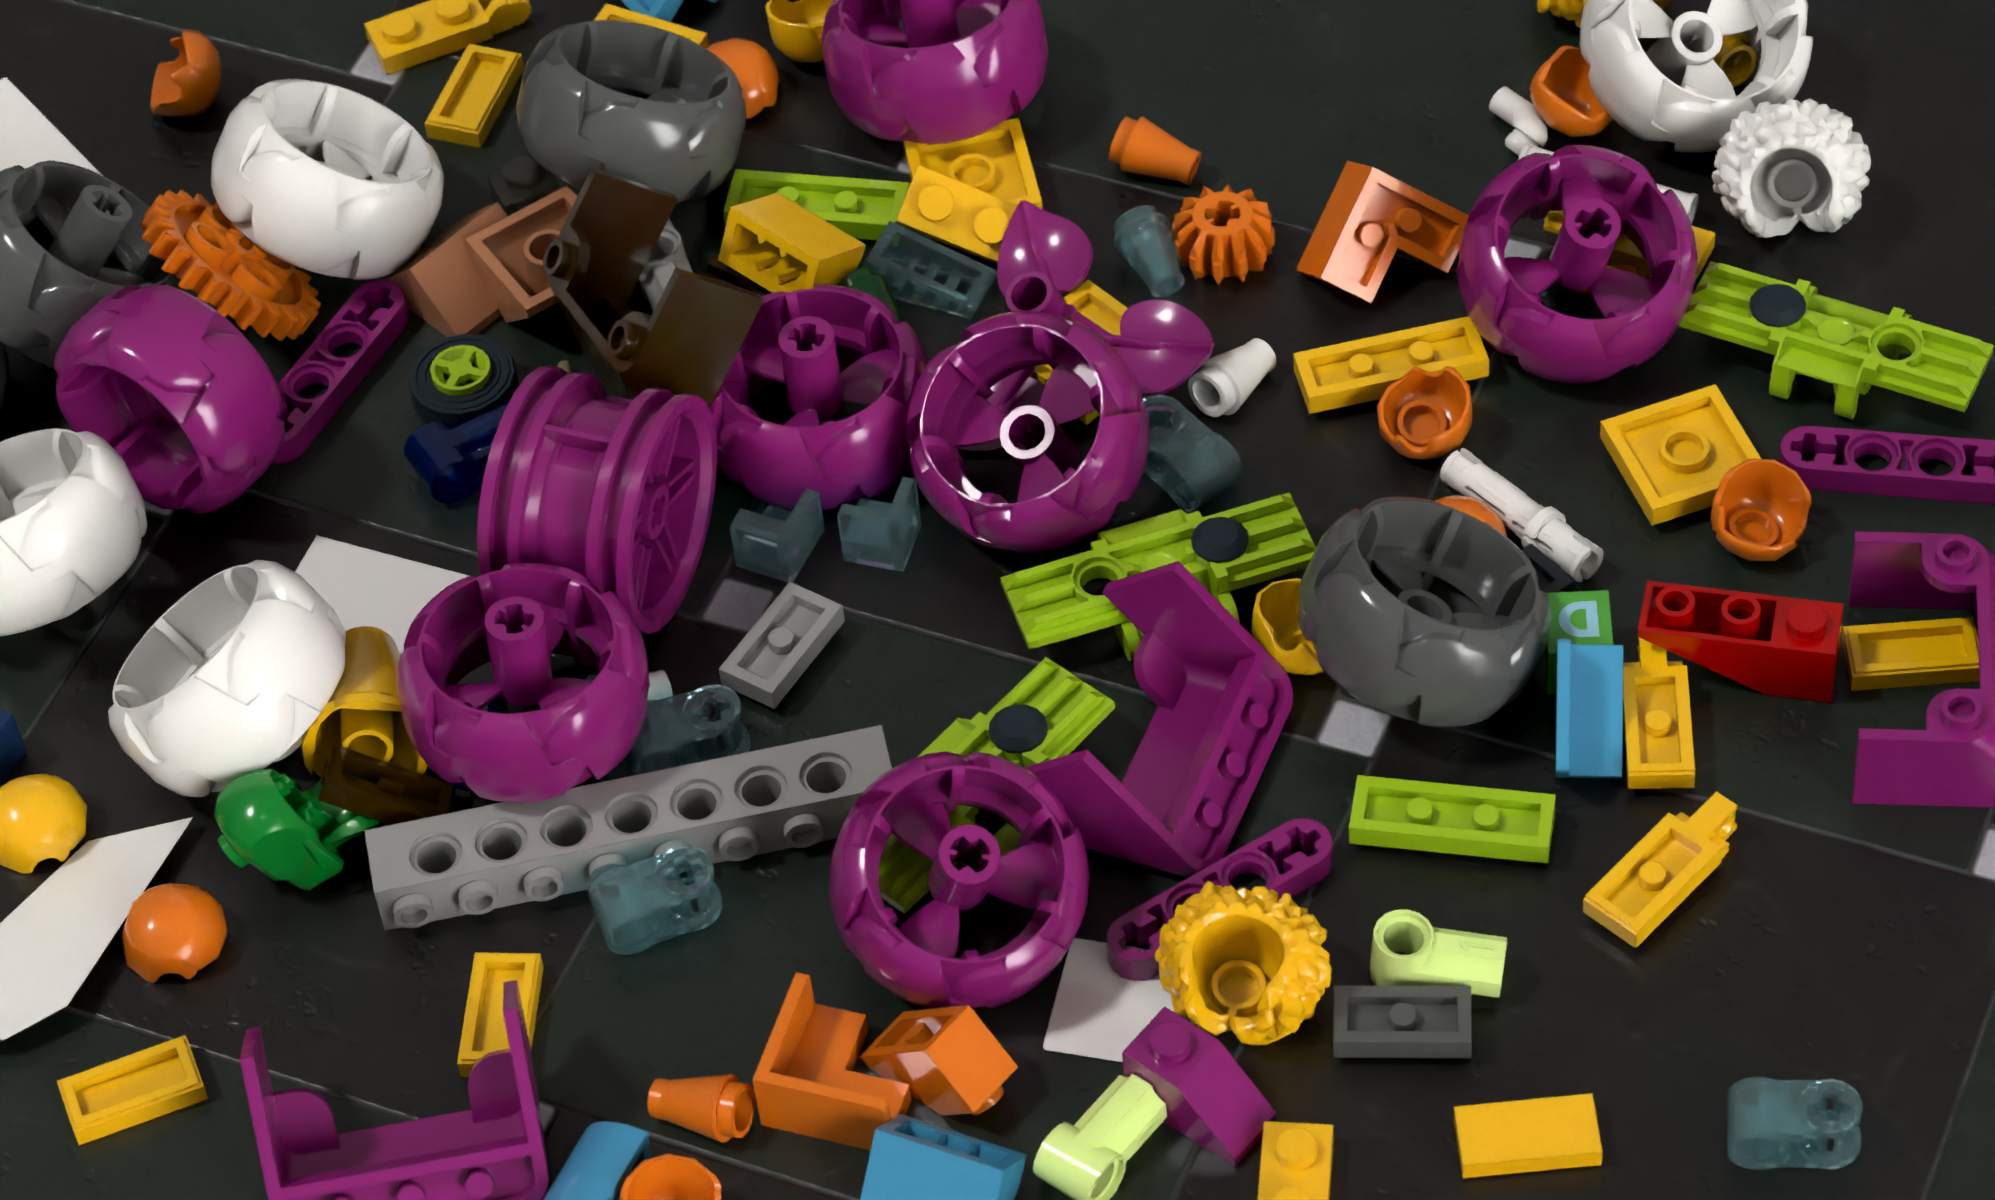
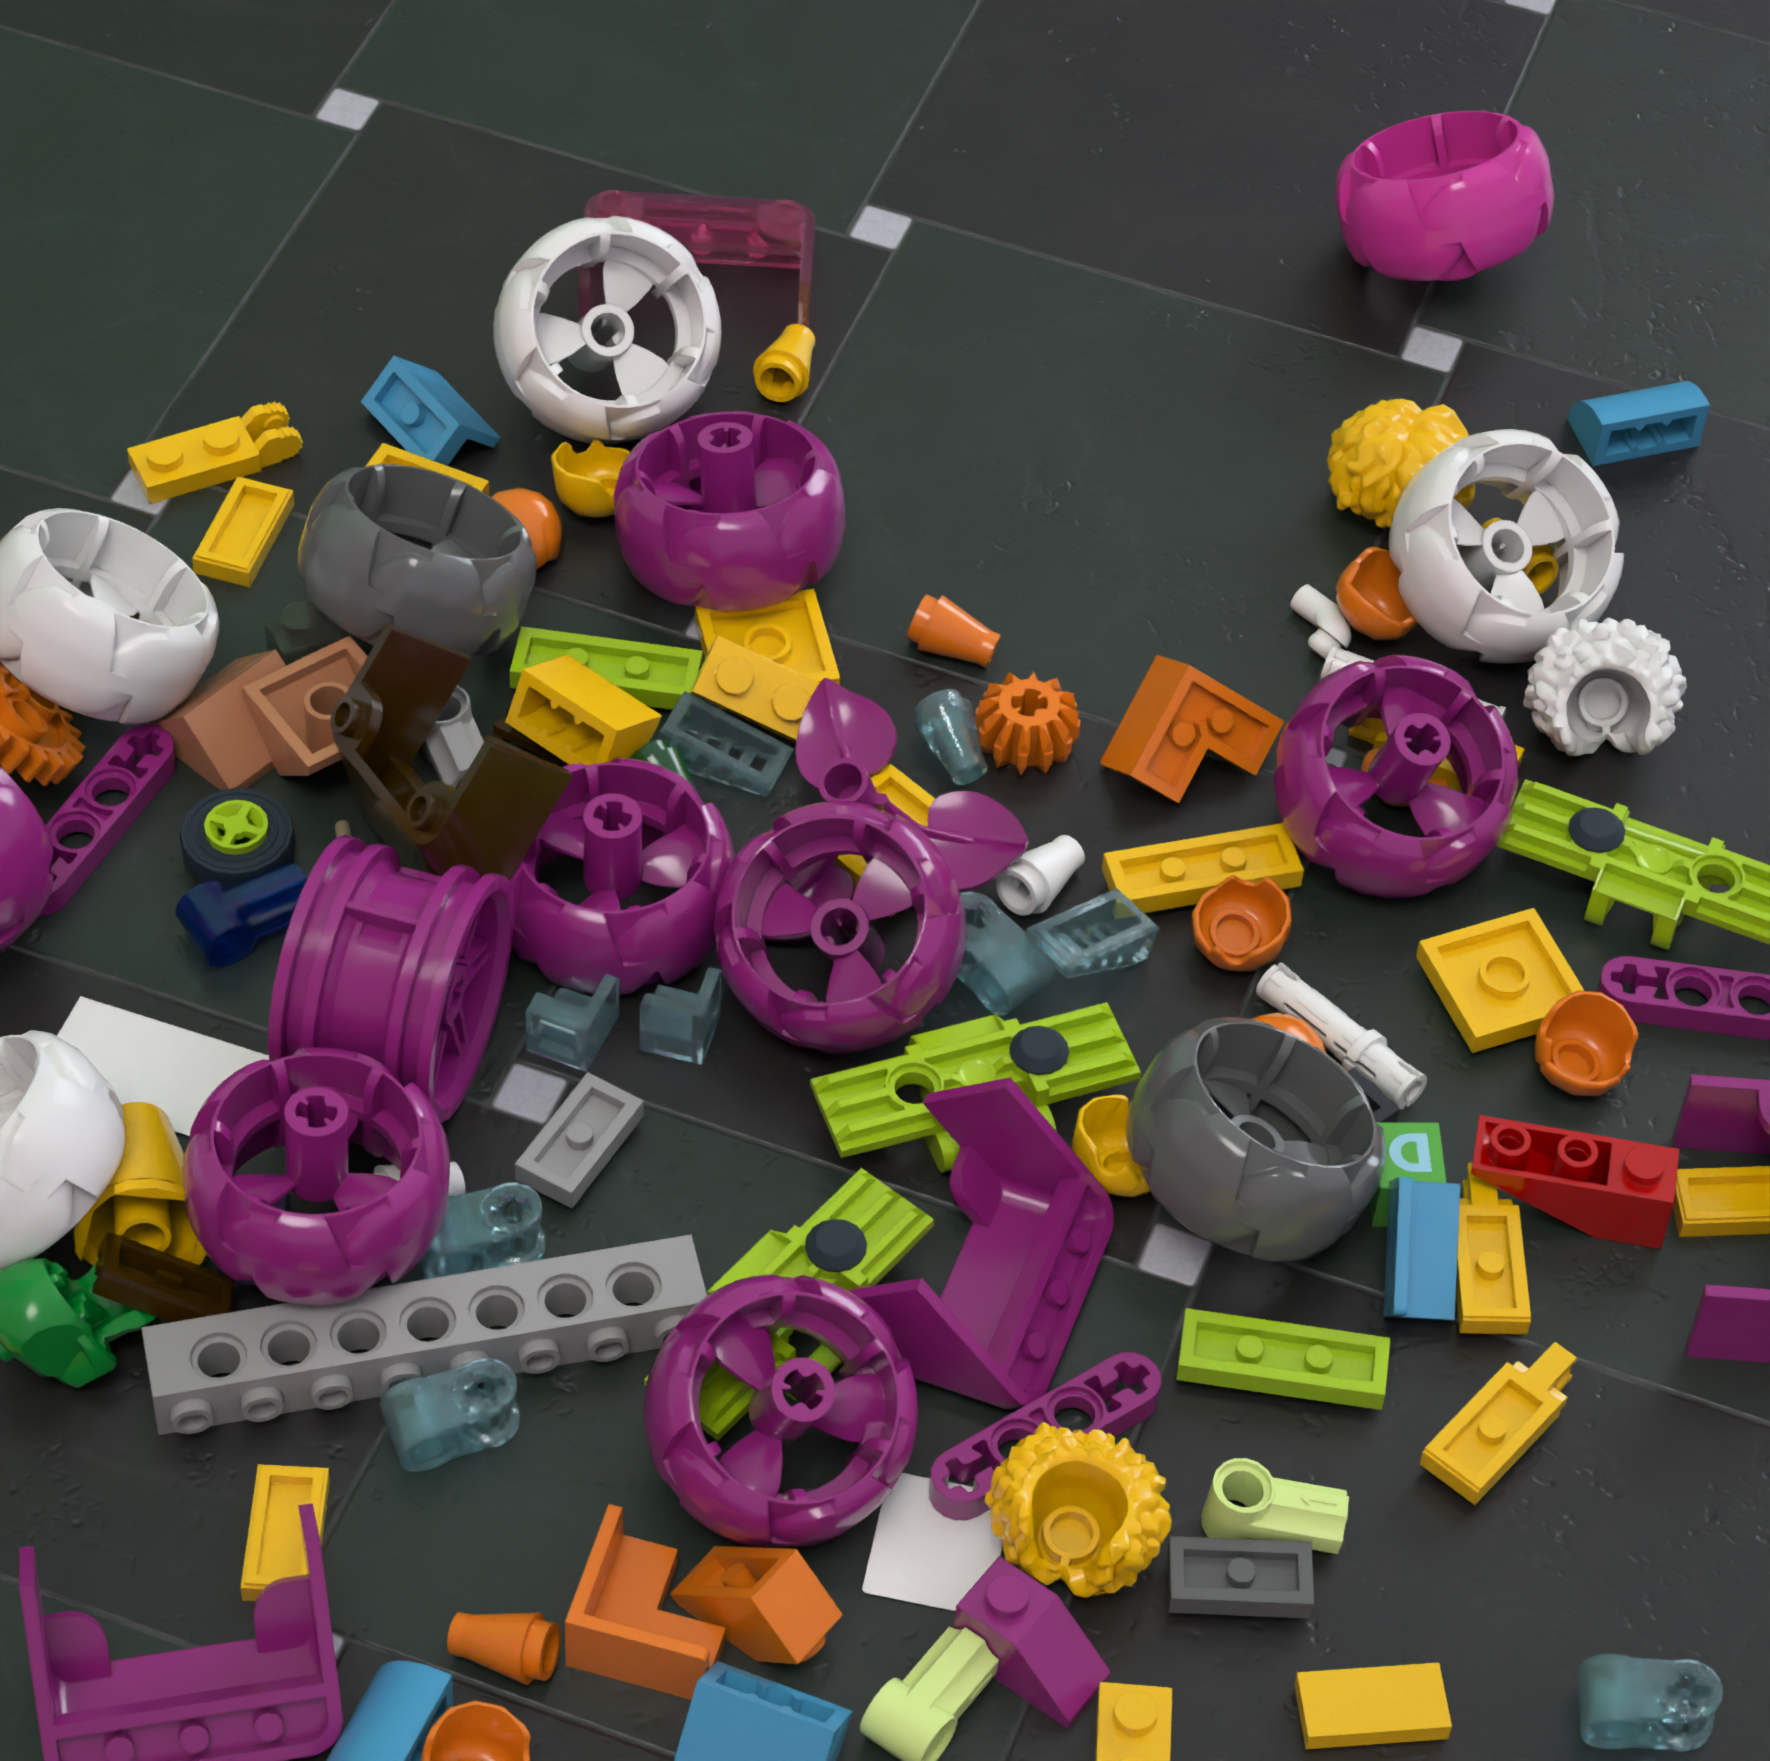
camera: 10 degrees left, 0 degrees up
none -> clear light blue slope [1024,888,1160,978]

